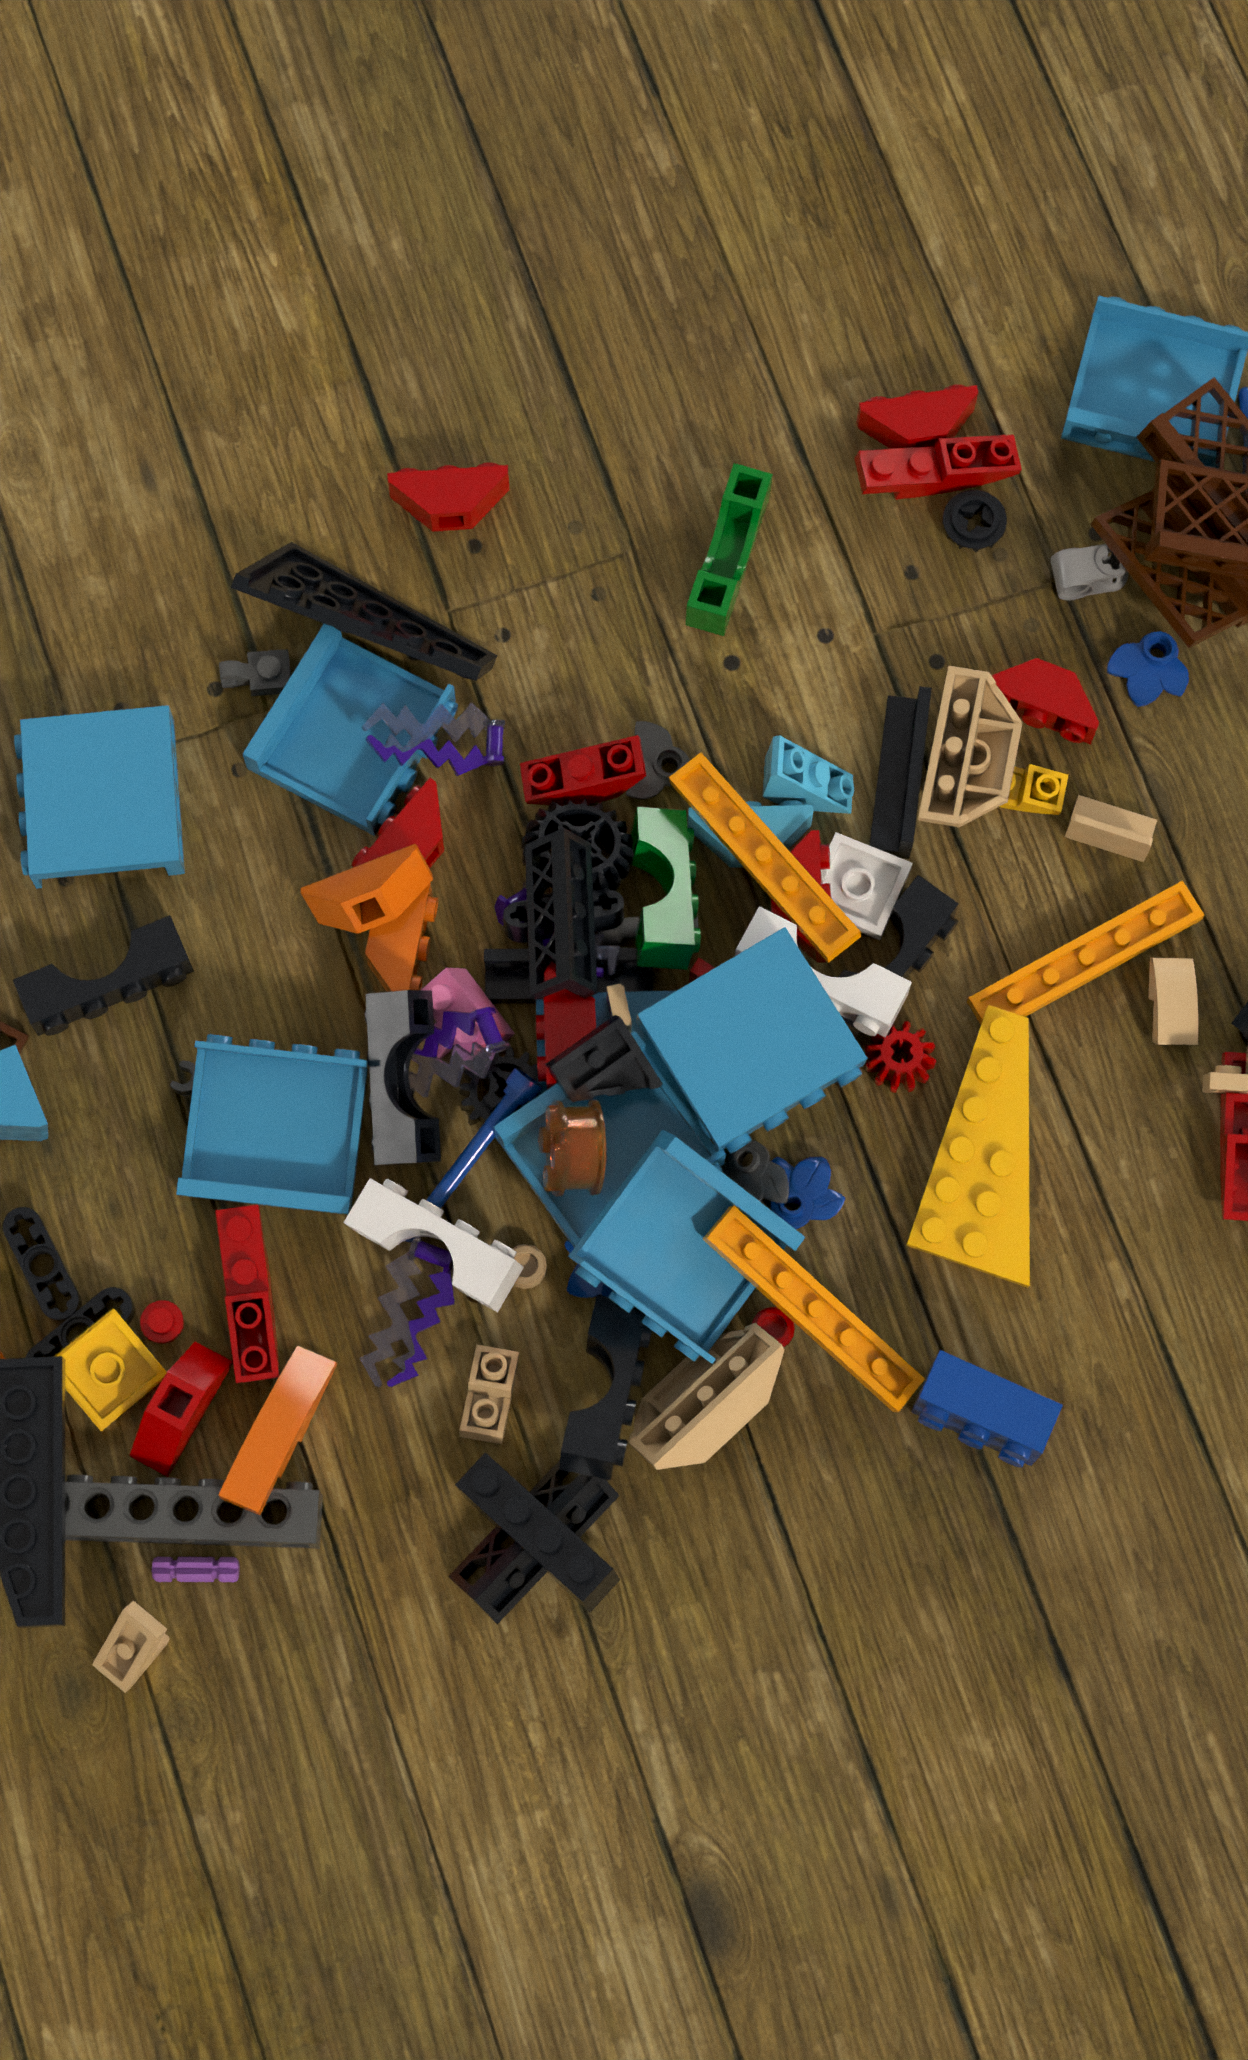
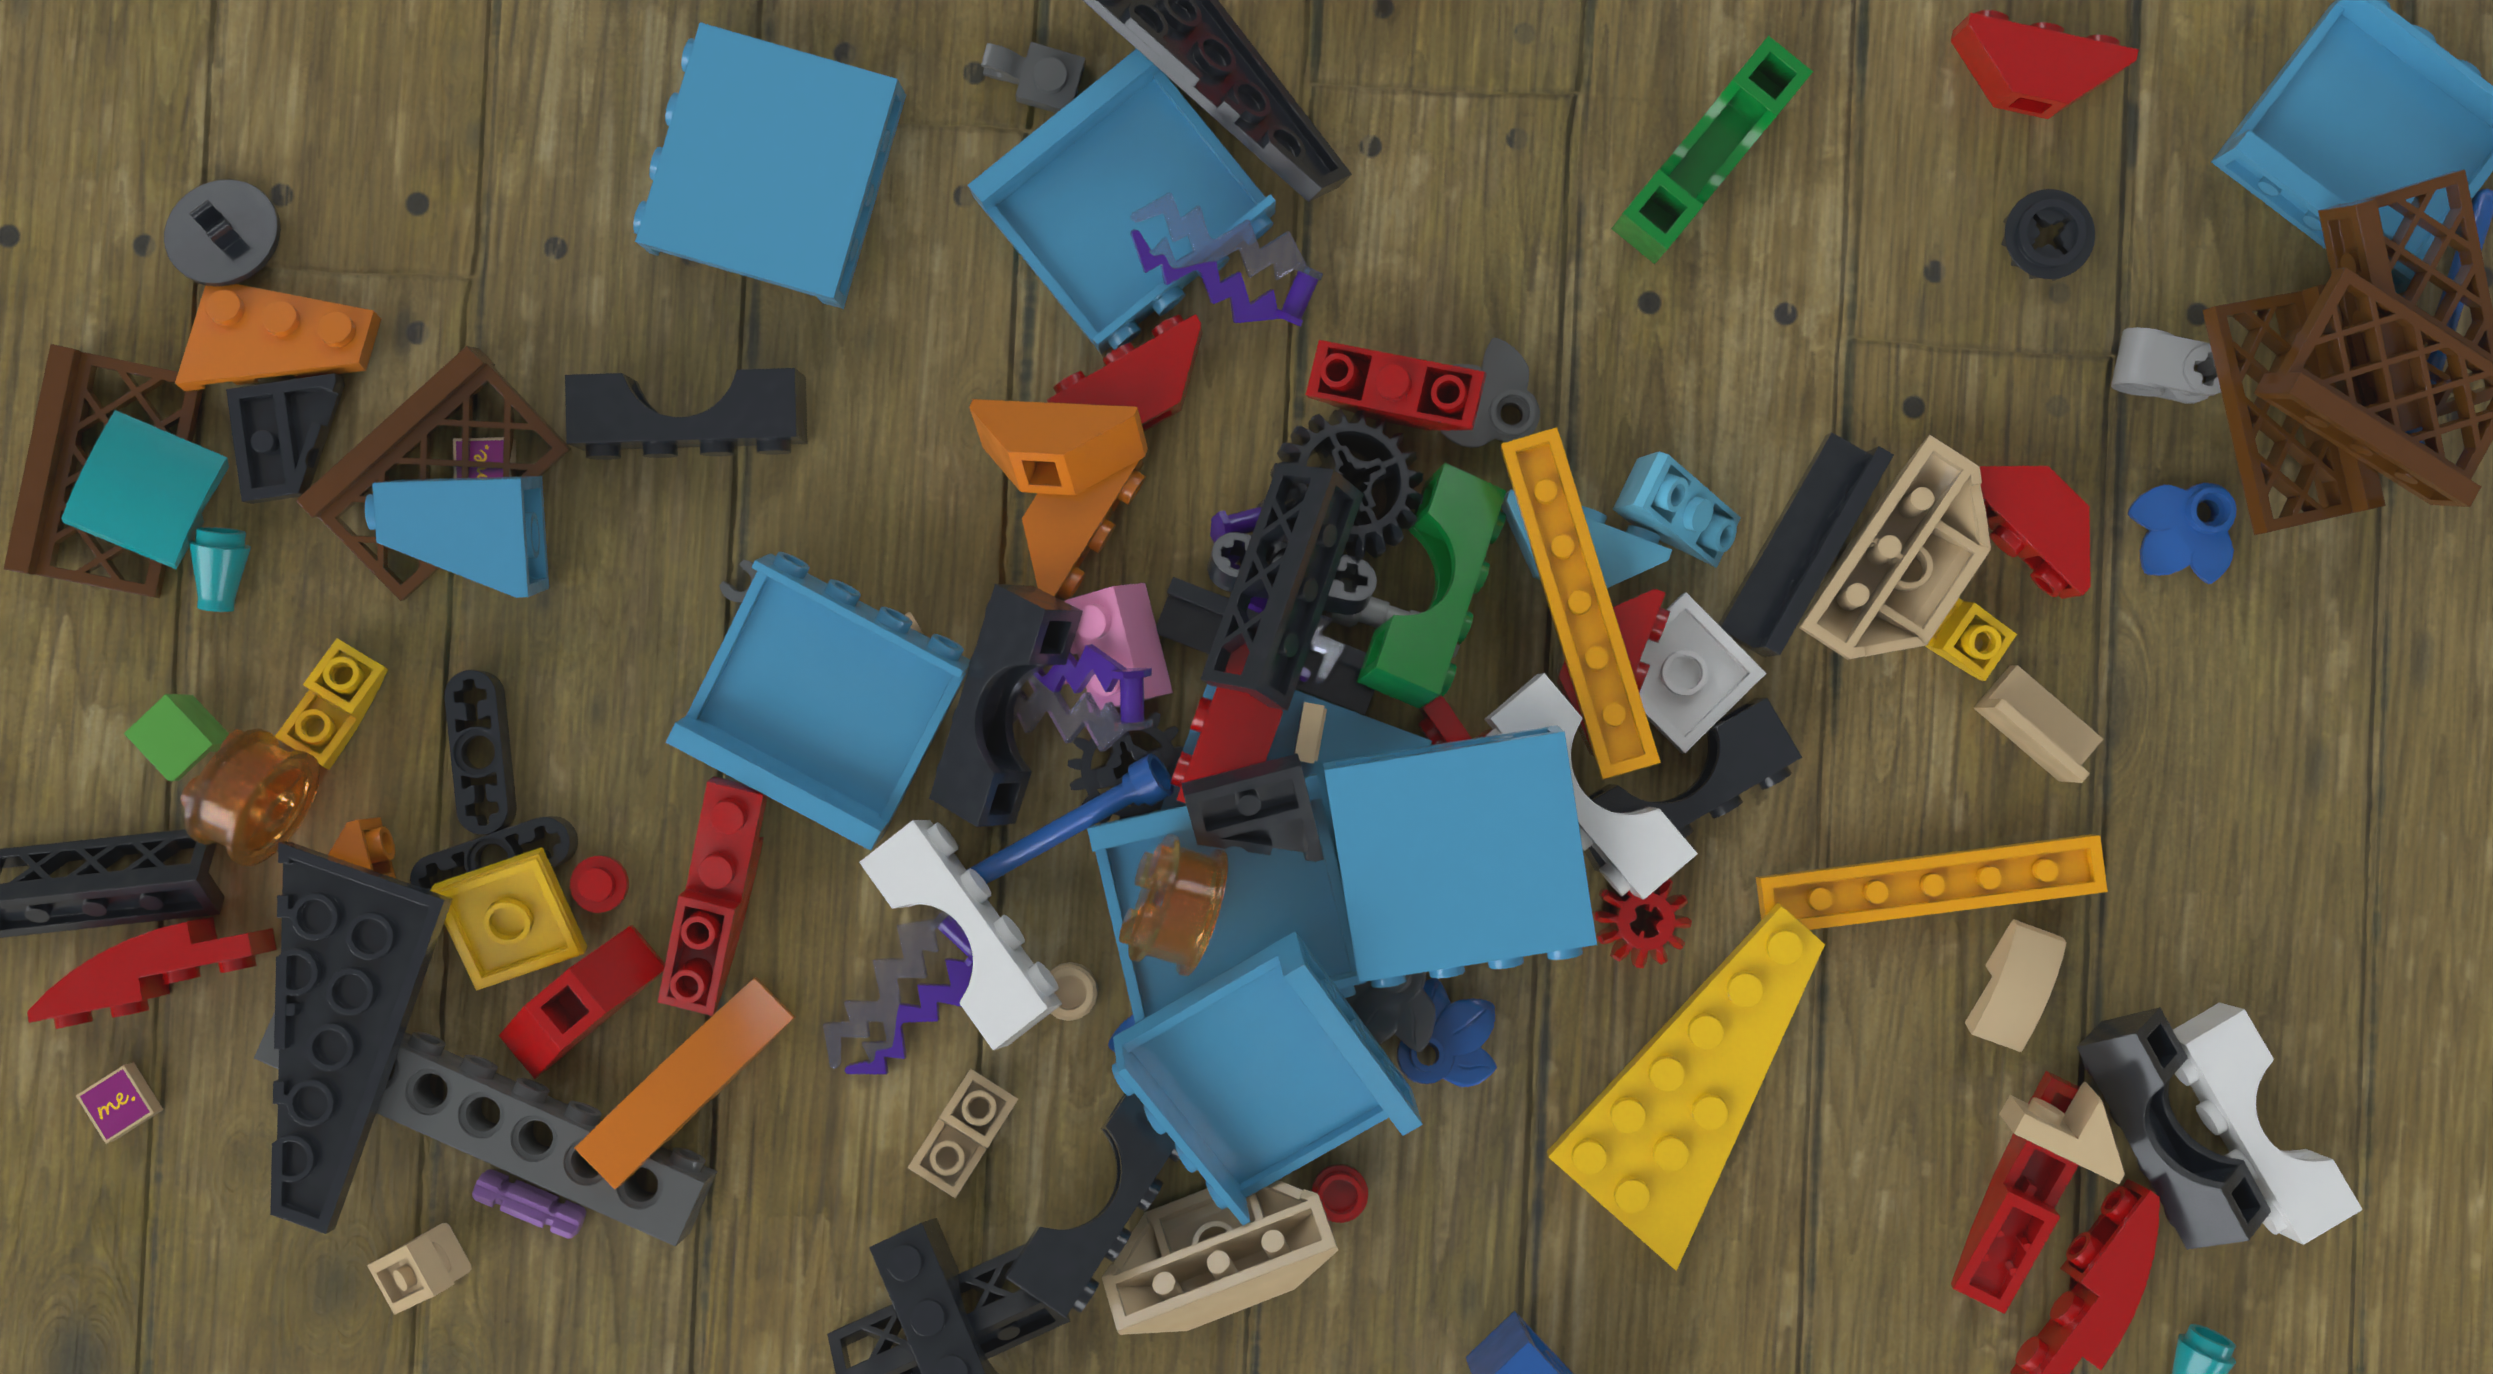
camera: 20 degrees right, 15 degrees up
light orange plate [702,1205,925,1412] -> none
red slope [854,434,1022,499] -> none

